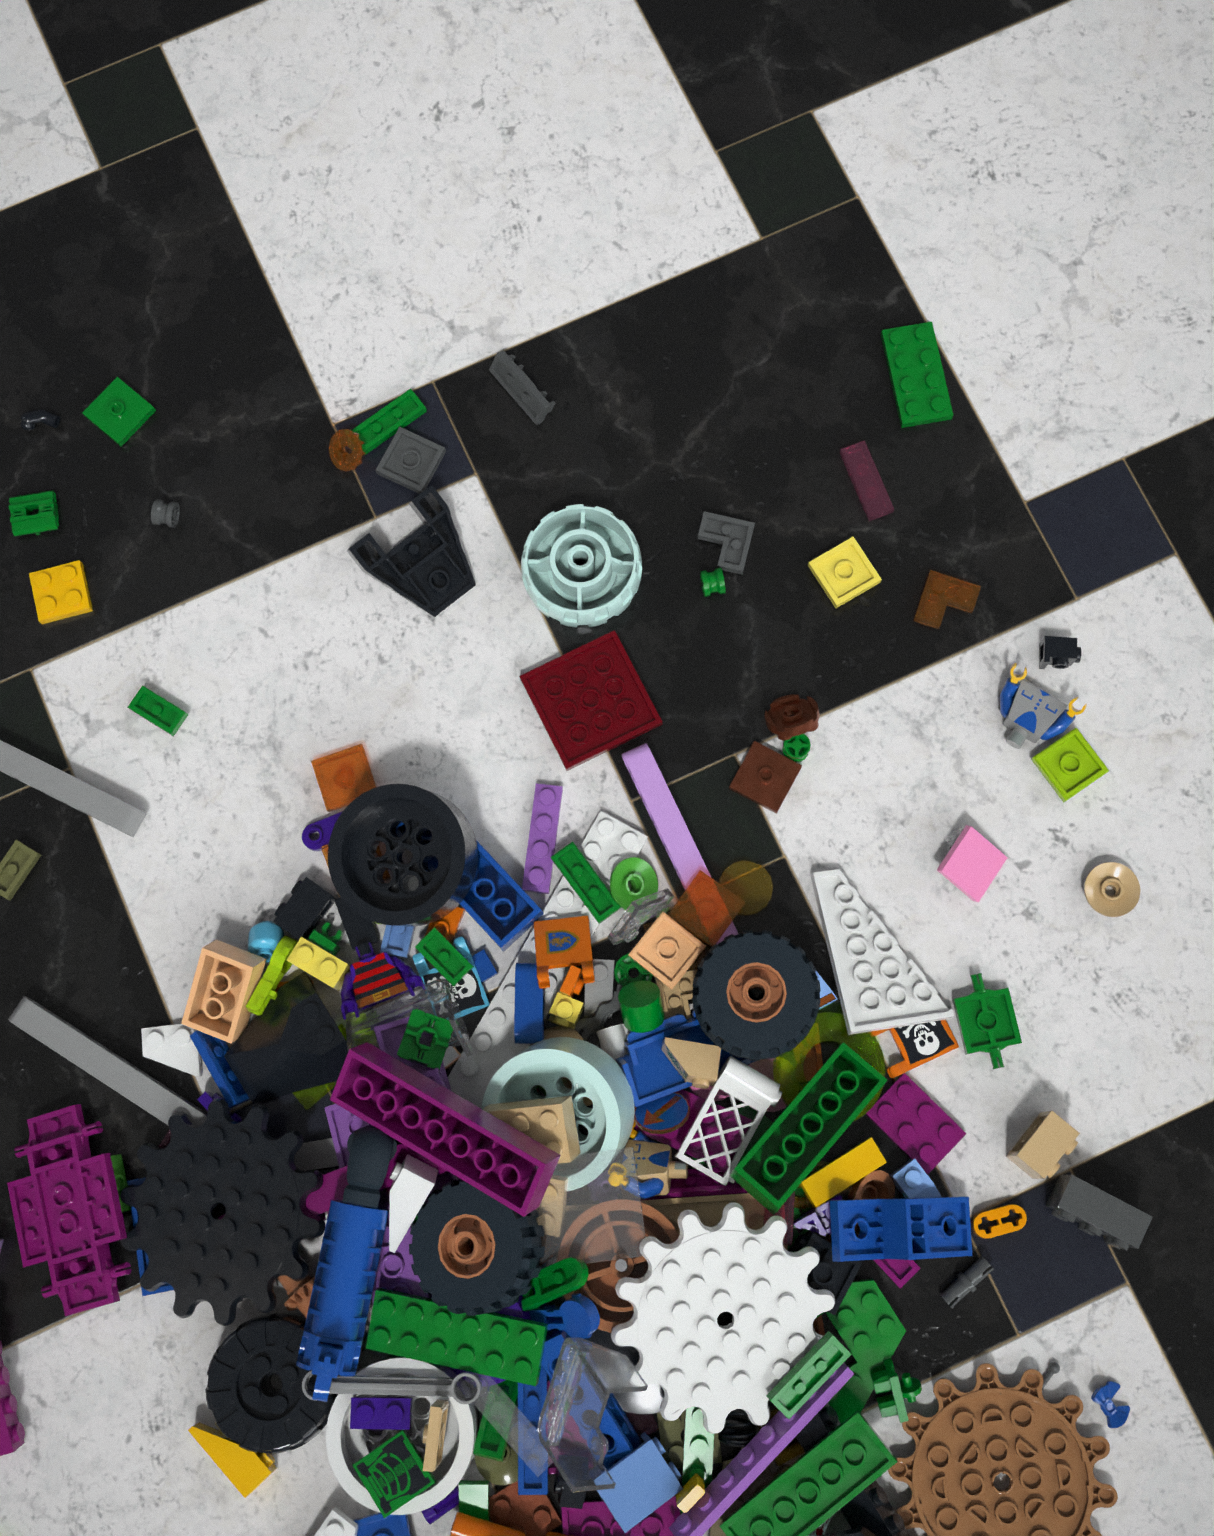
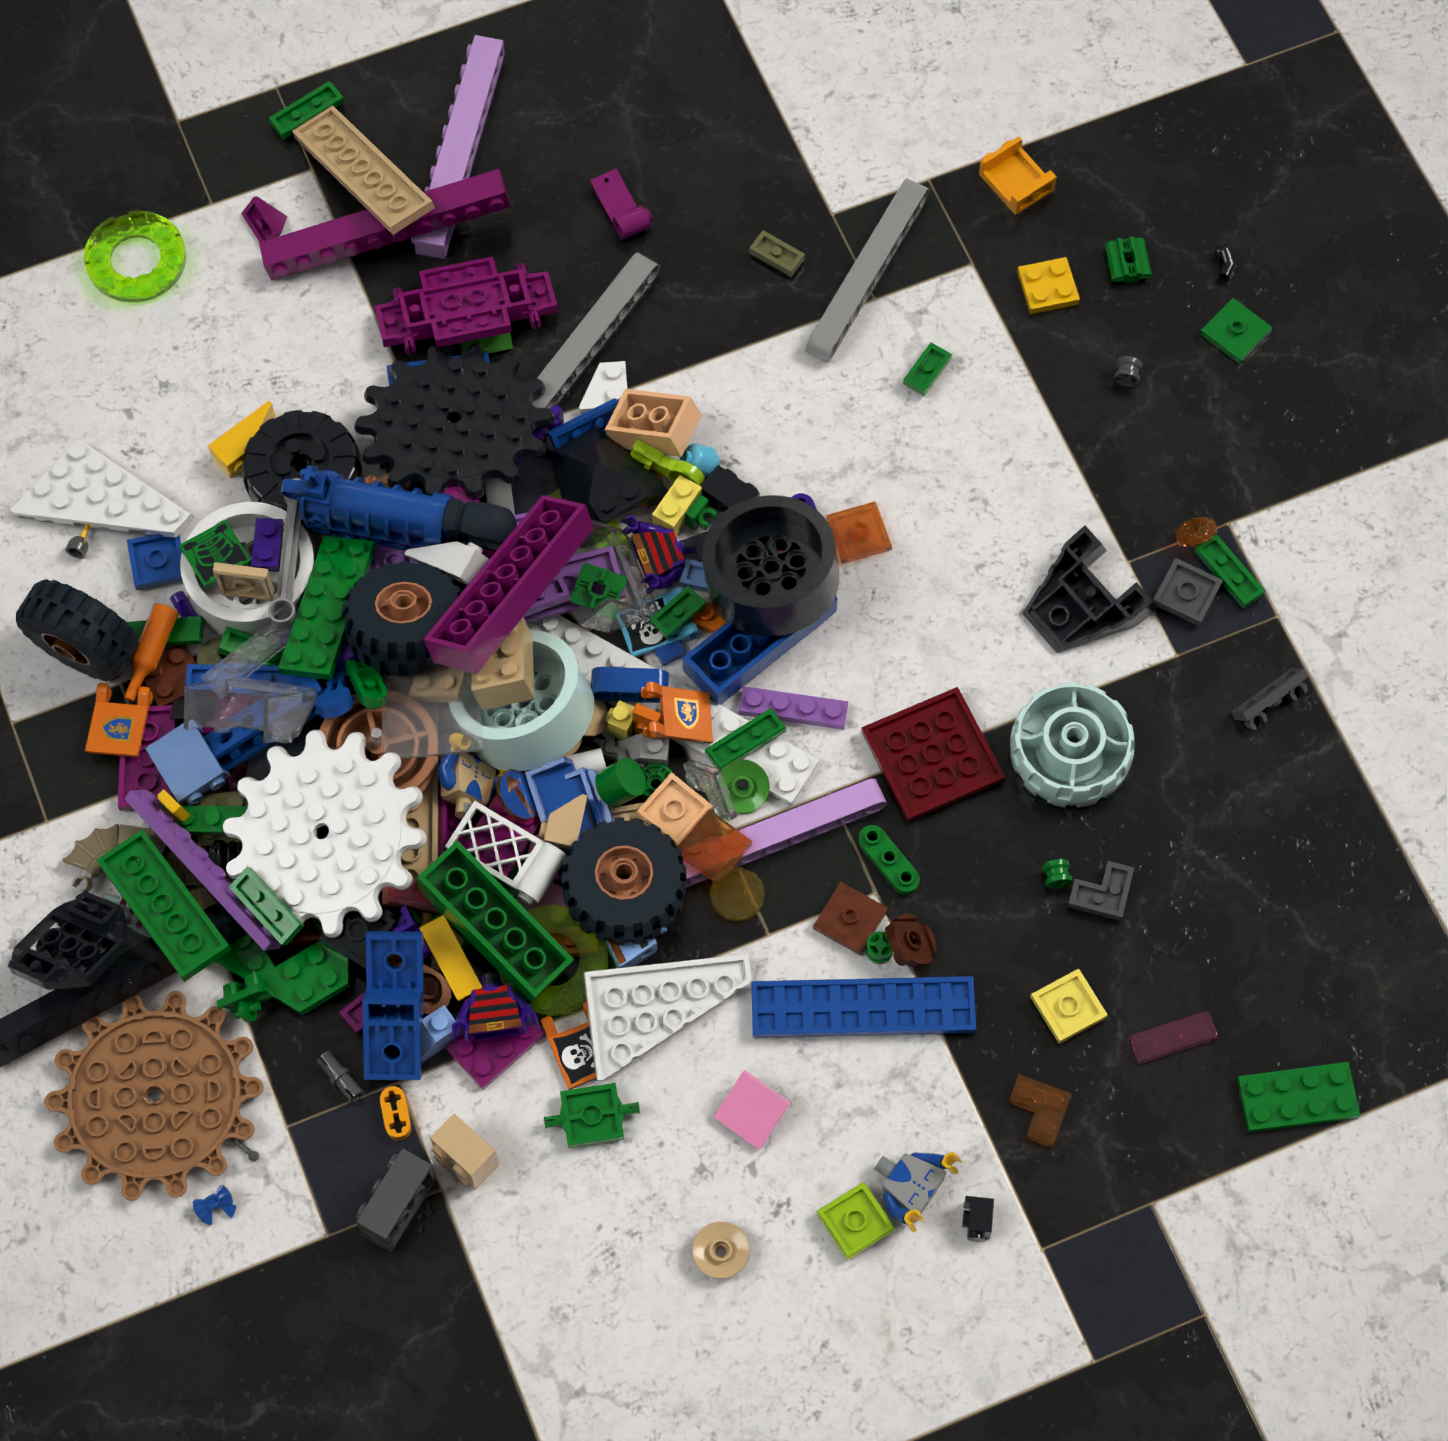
camera: 85 degrees right, 10 degrees down
none -> torso [452,973,540,1042]
none -> blue plate [751,976,976,1038]
none -> green plate [858,825,920,895]

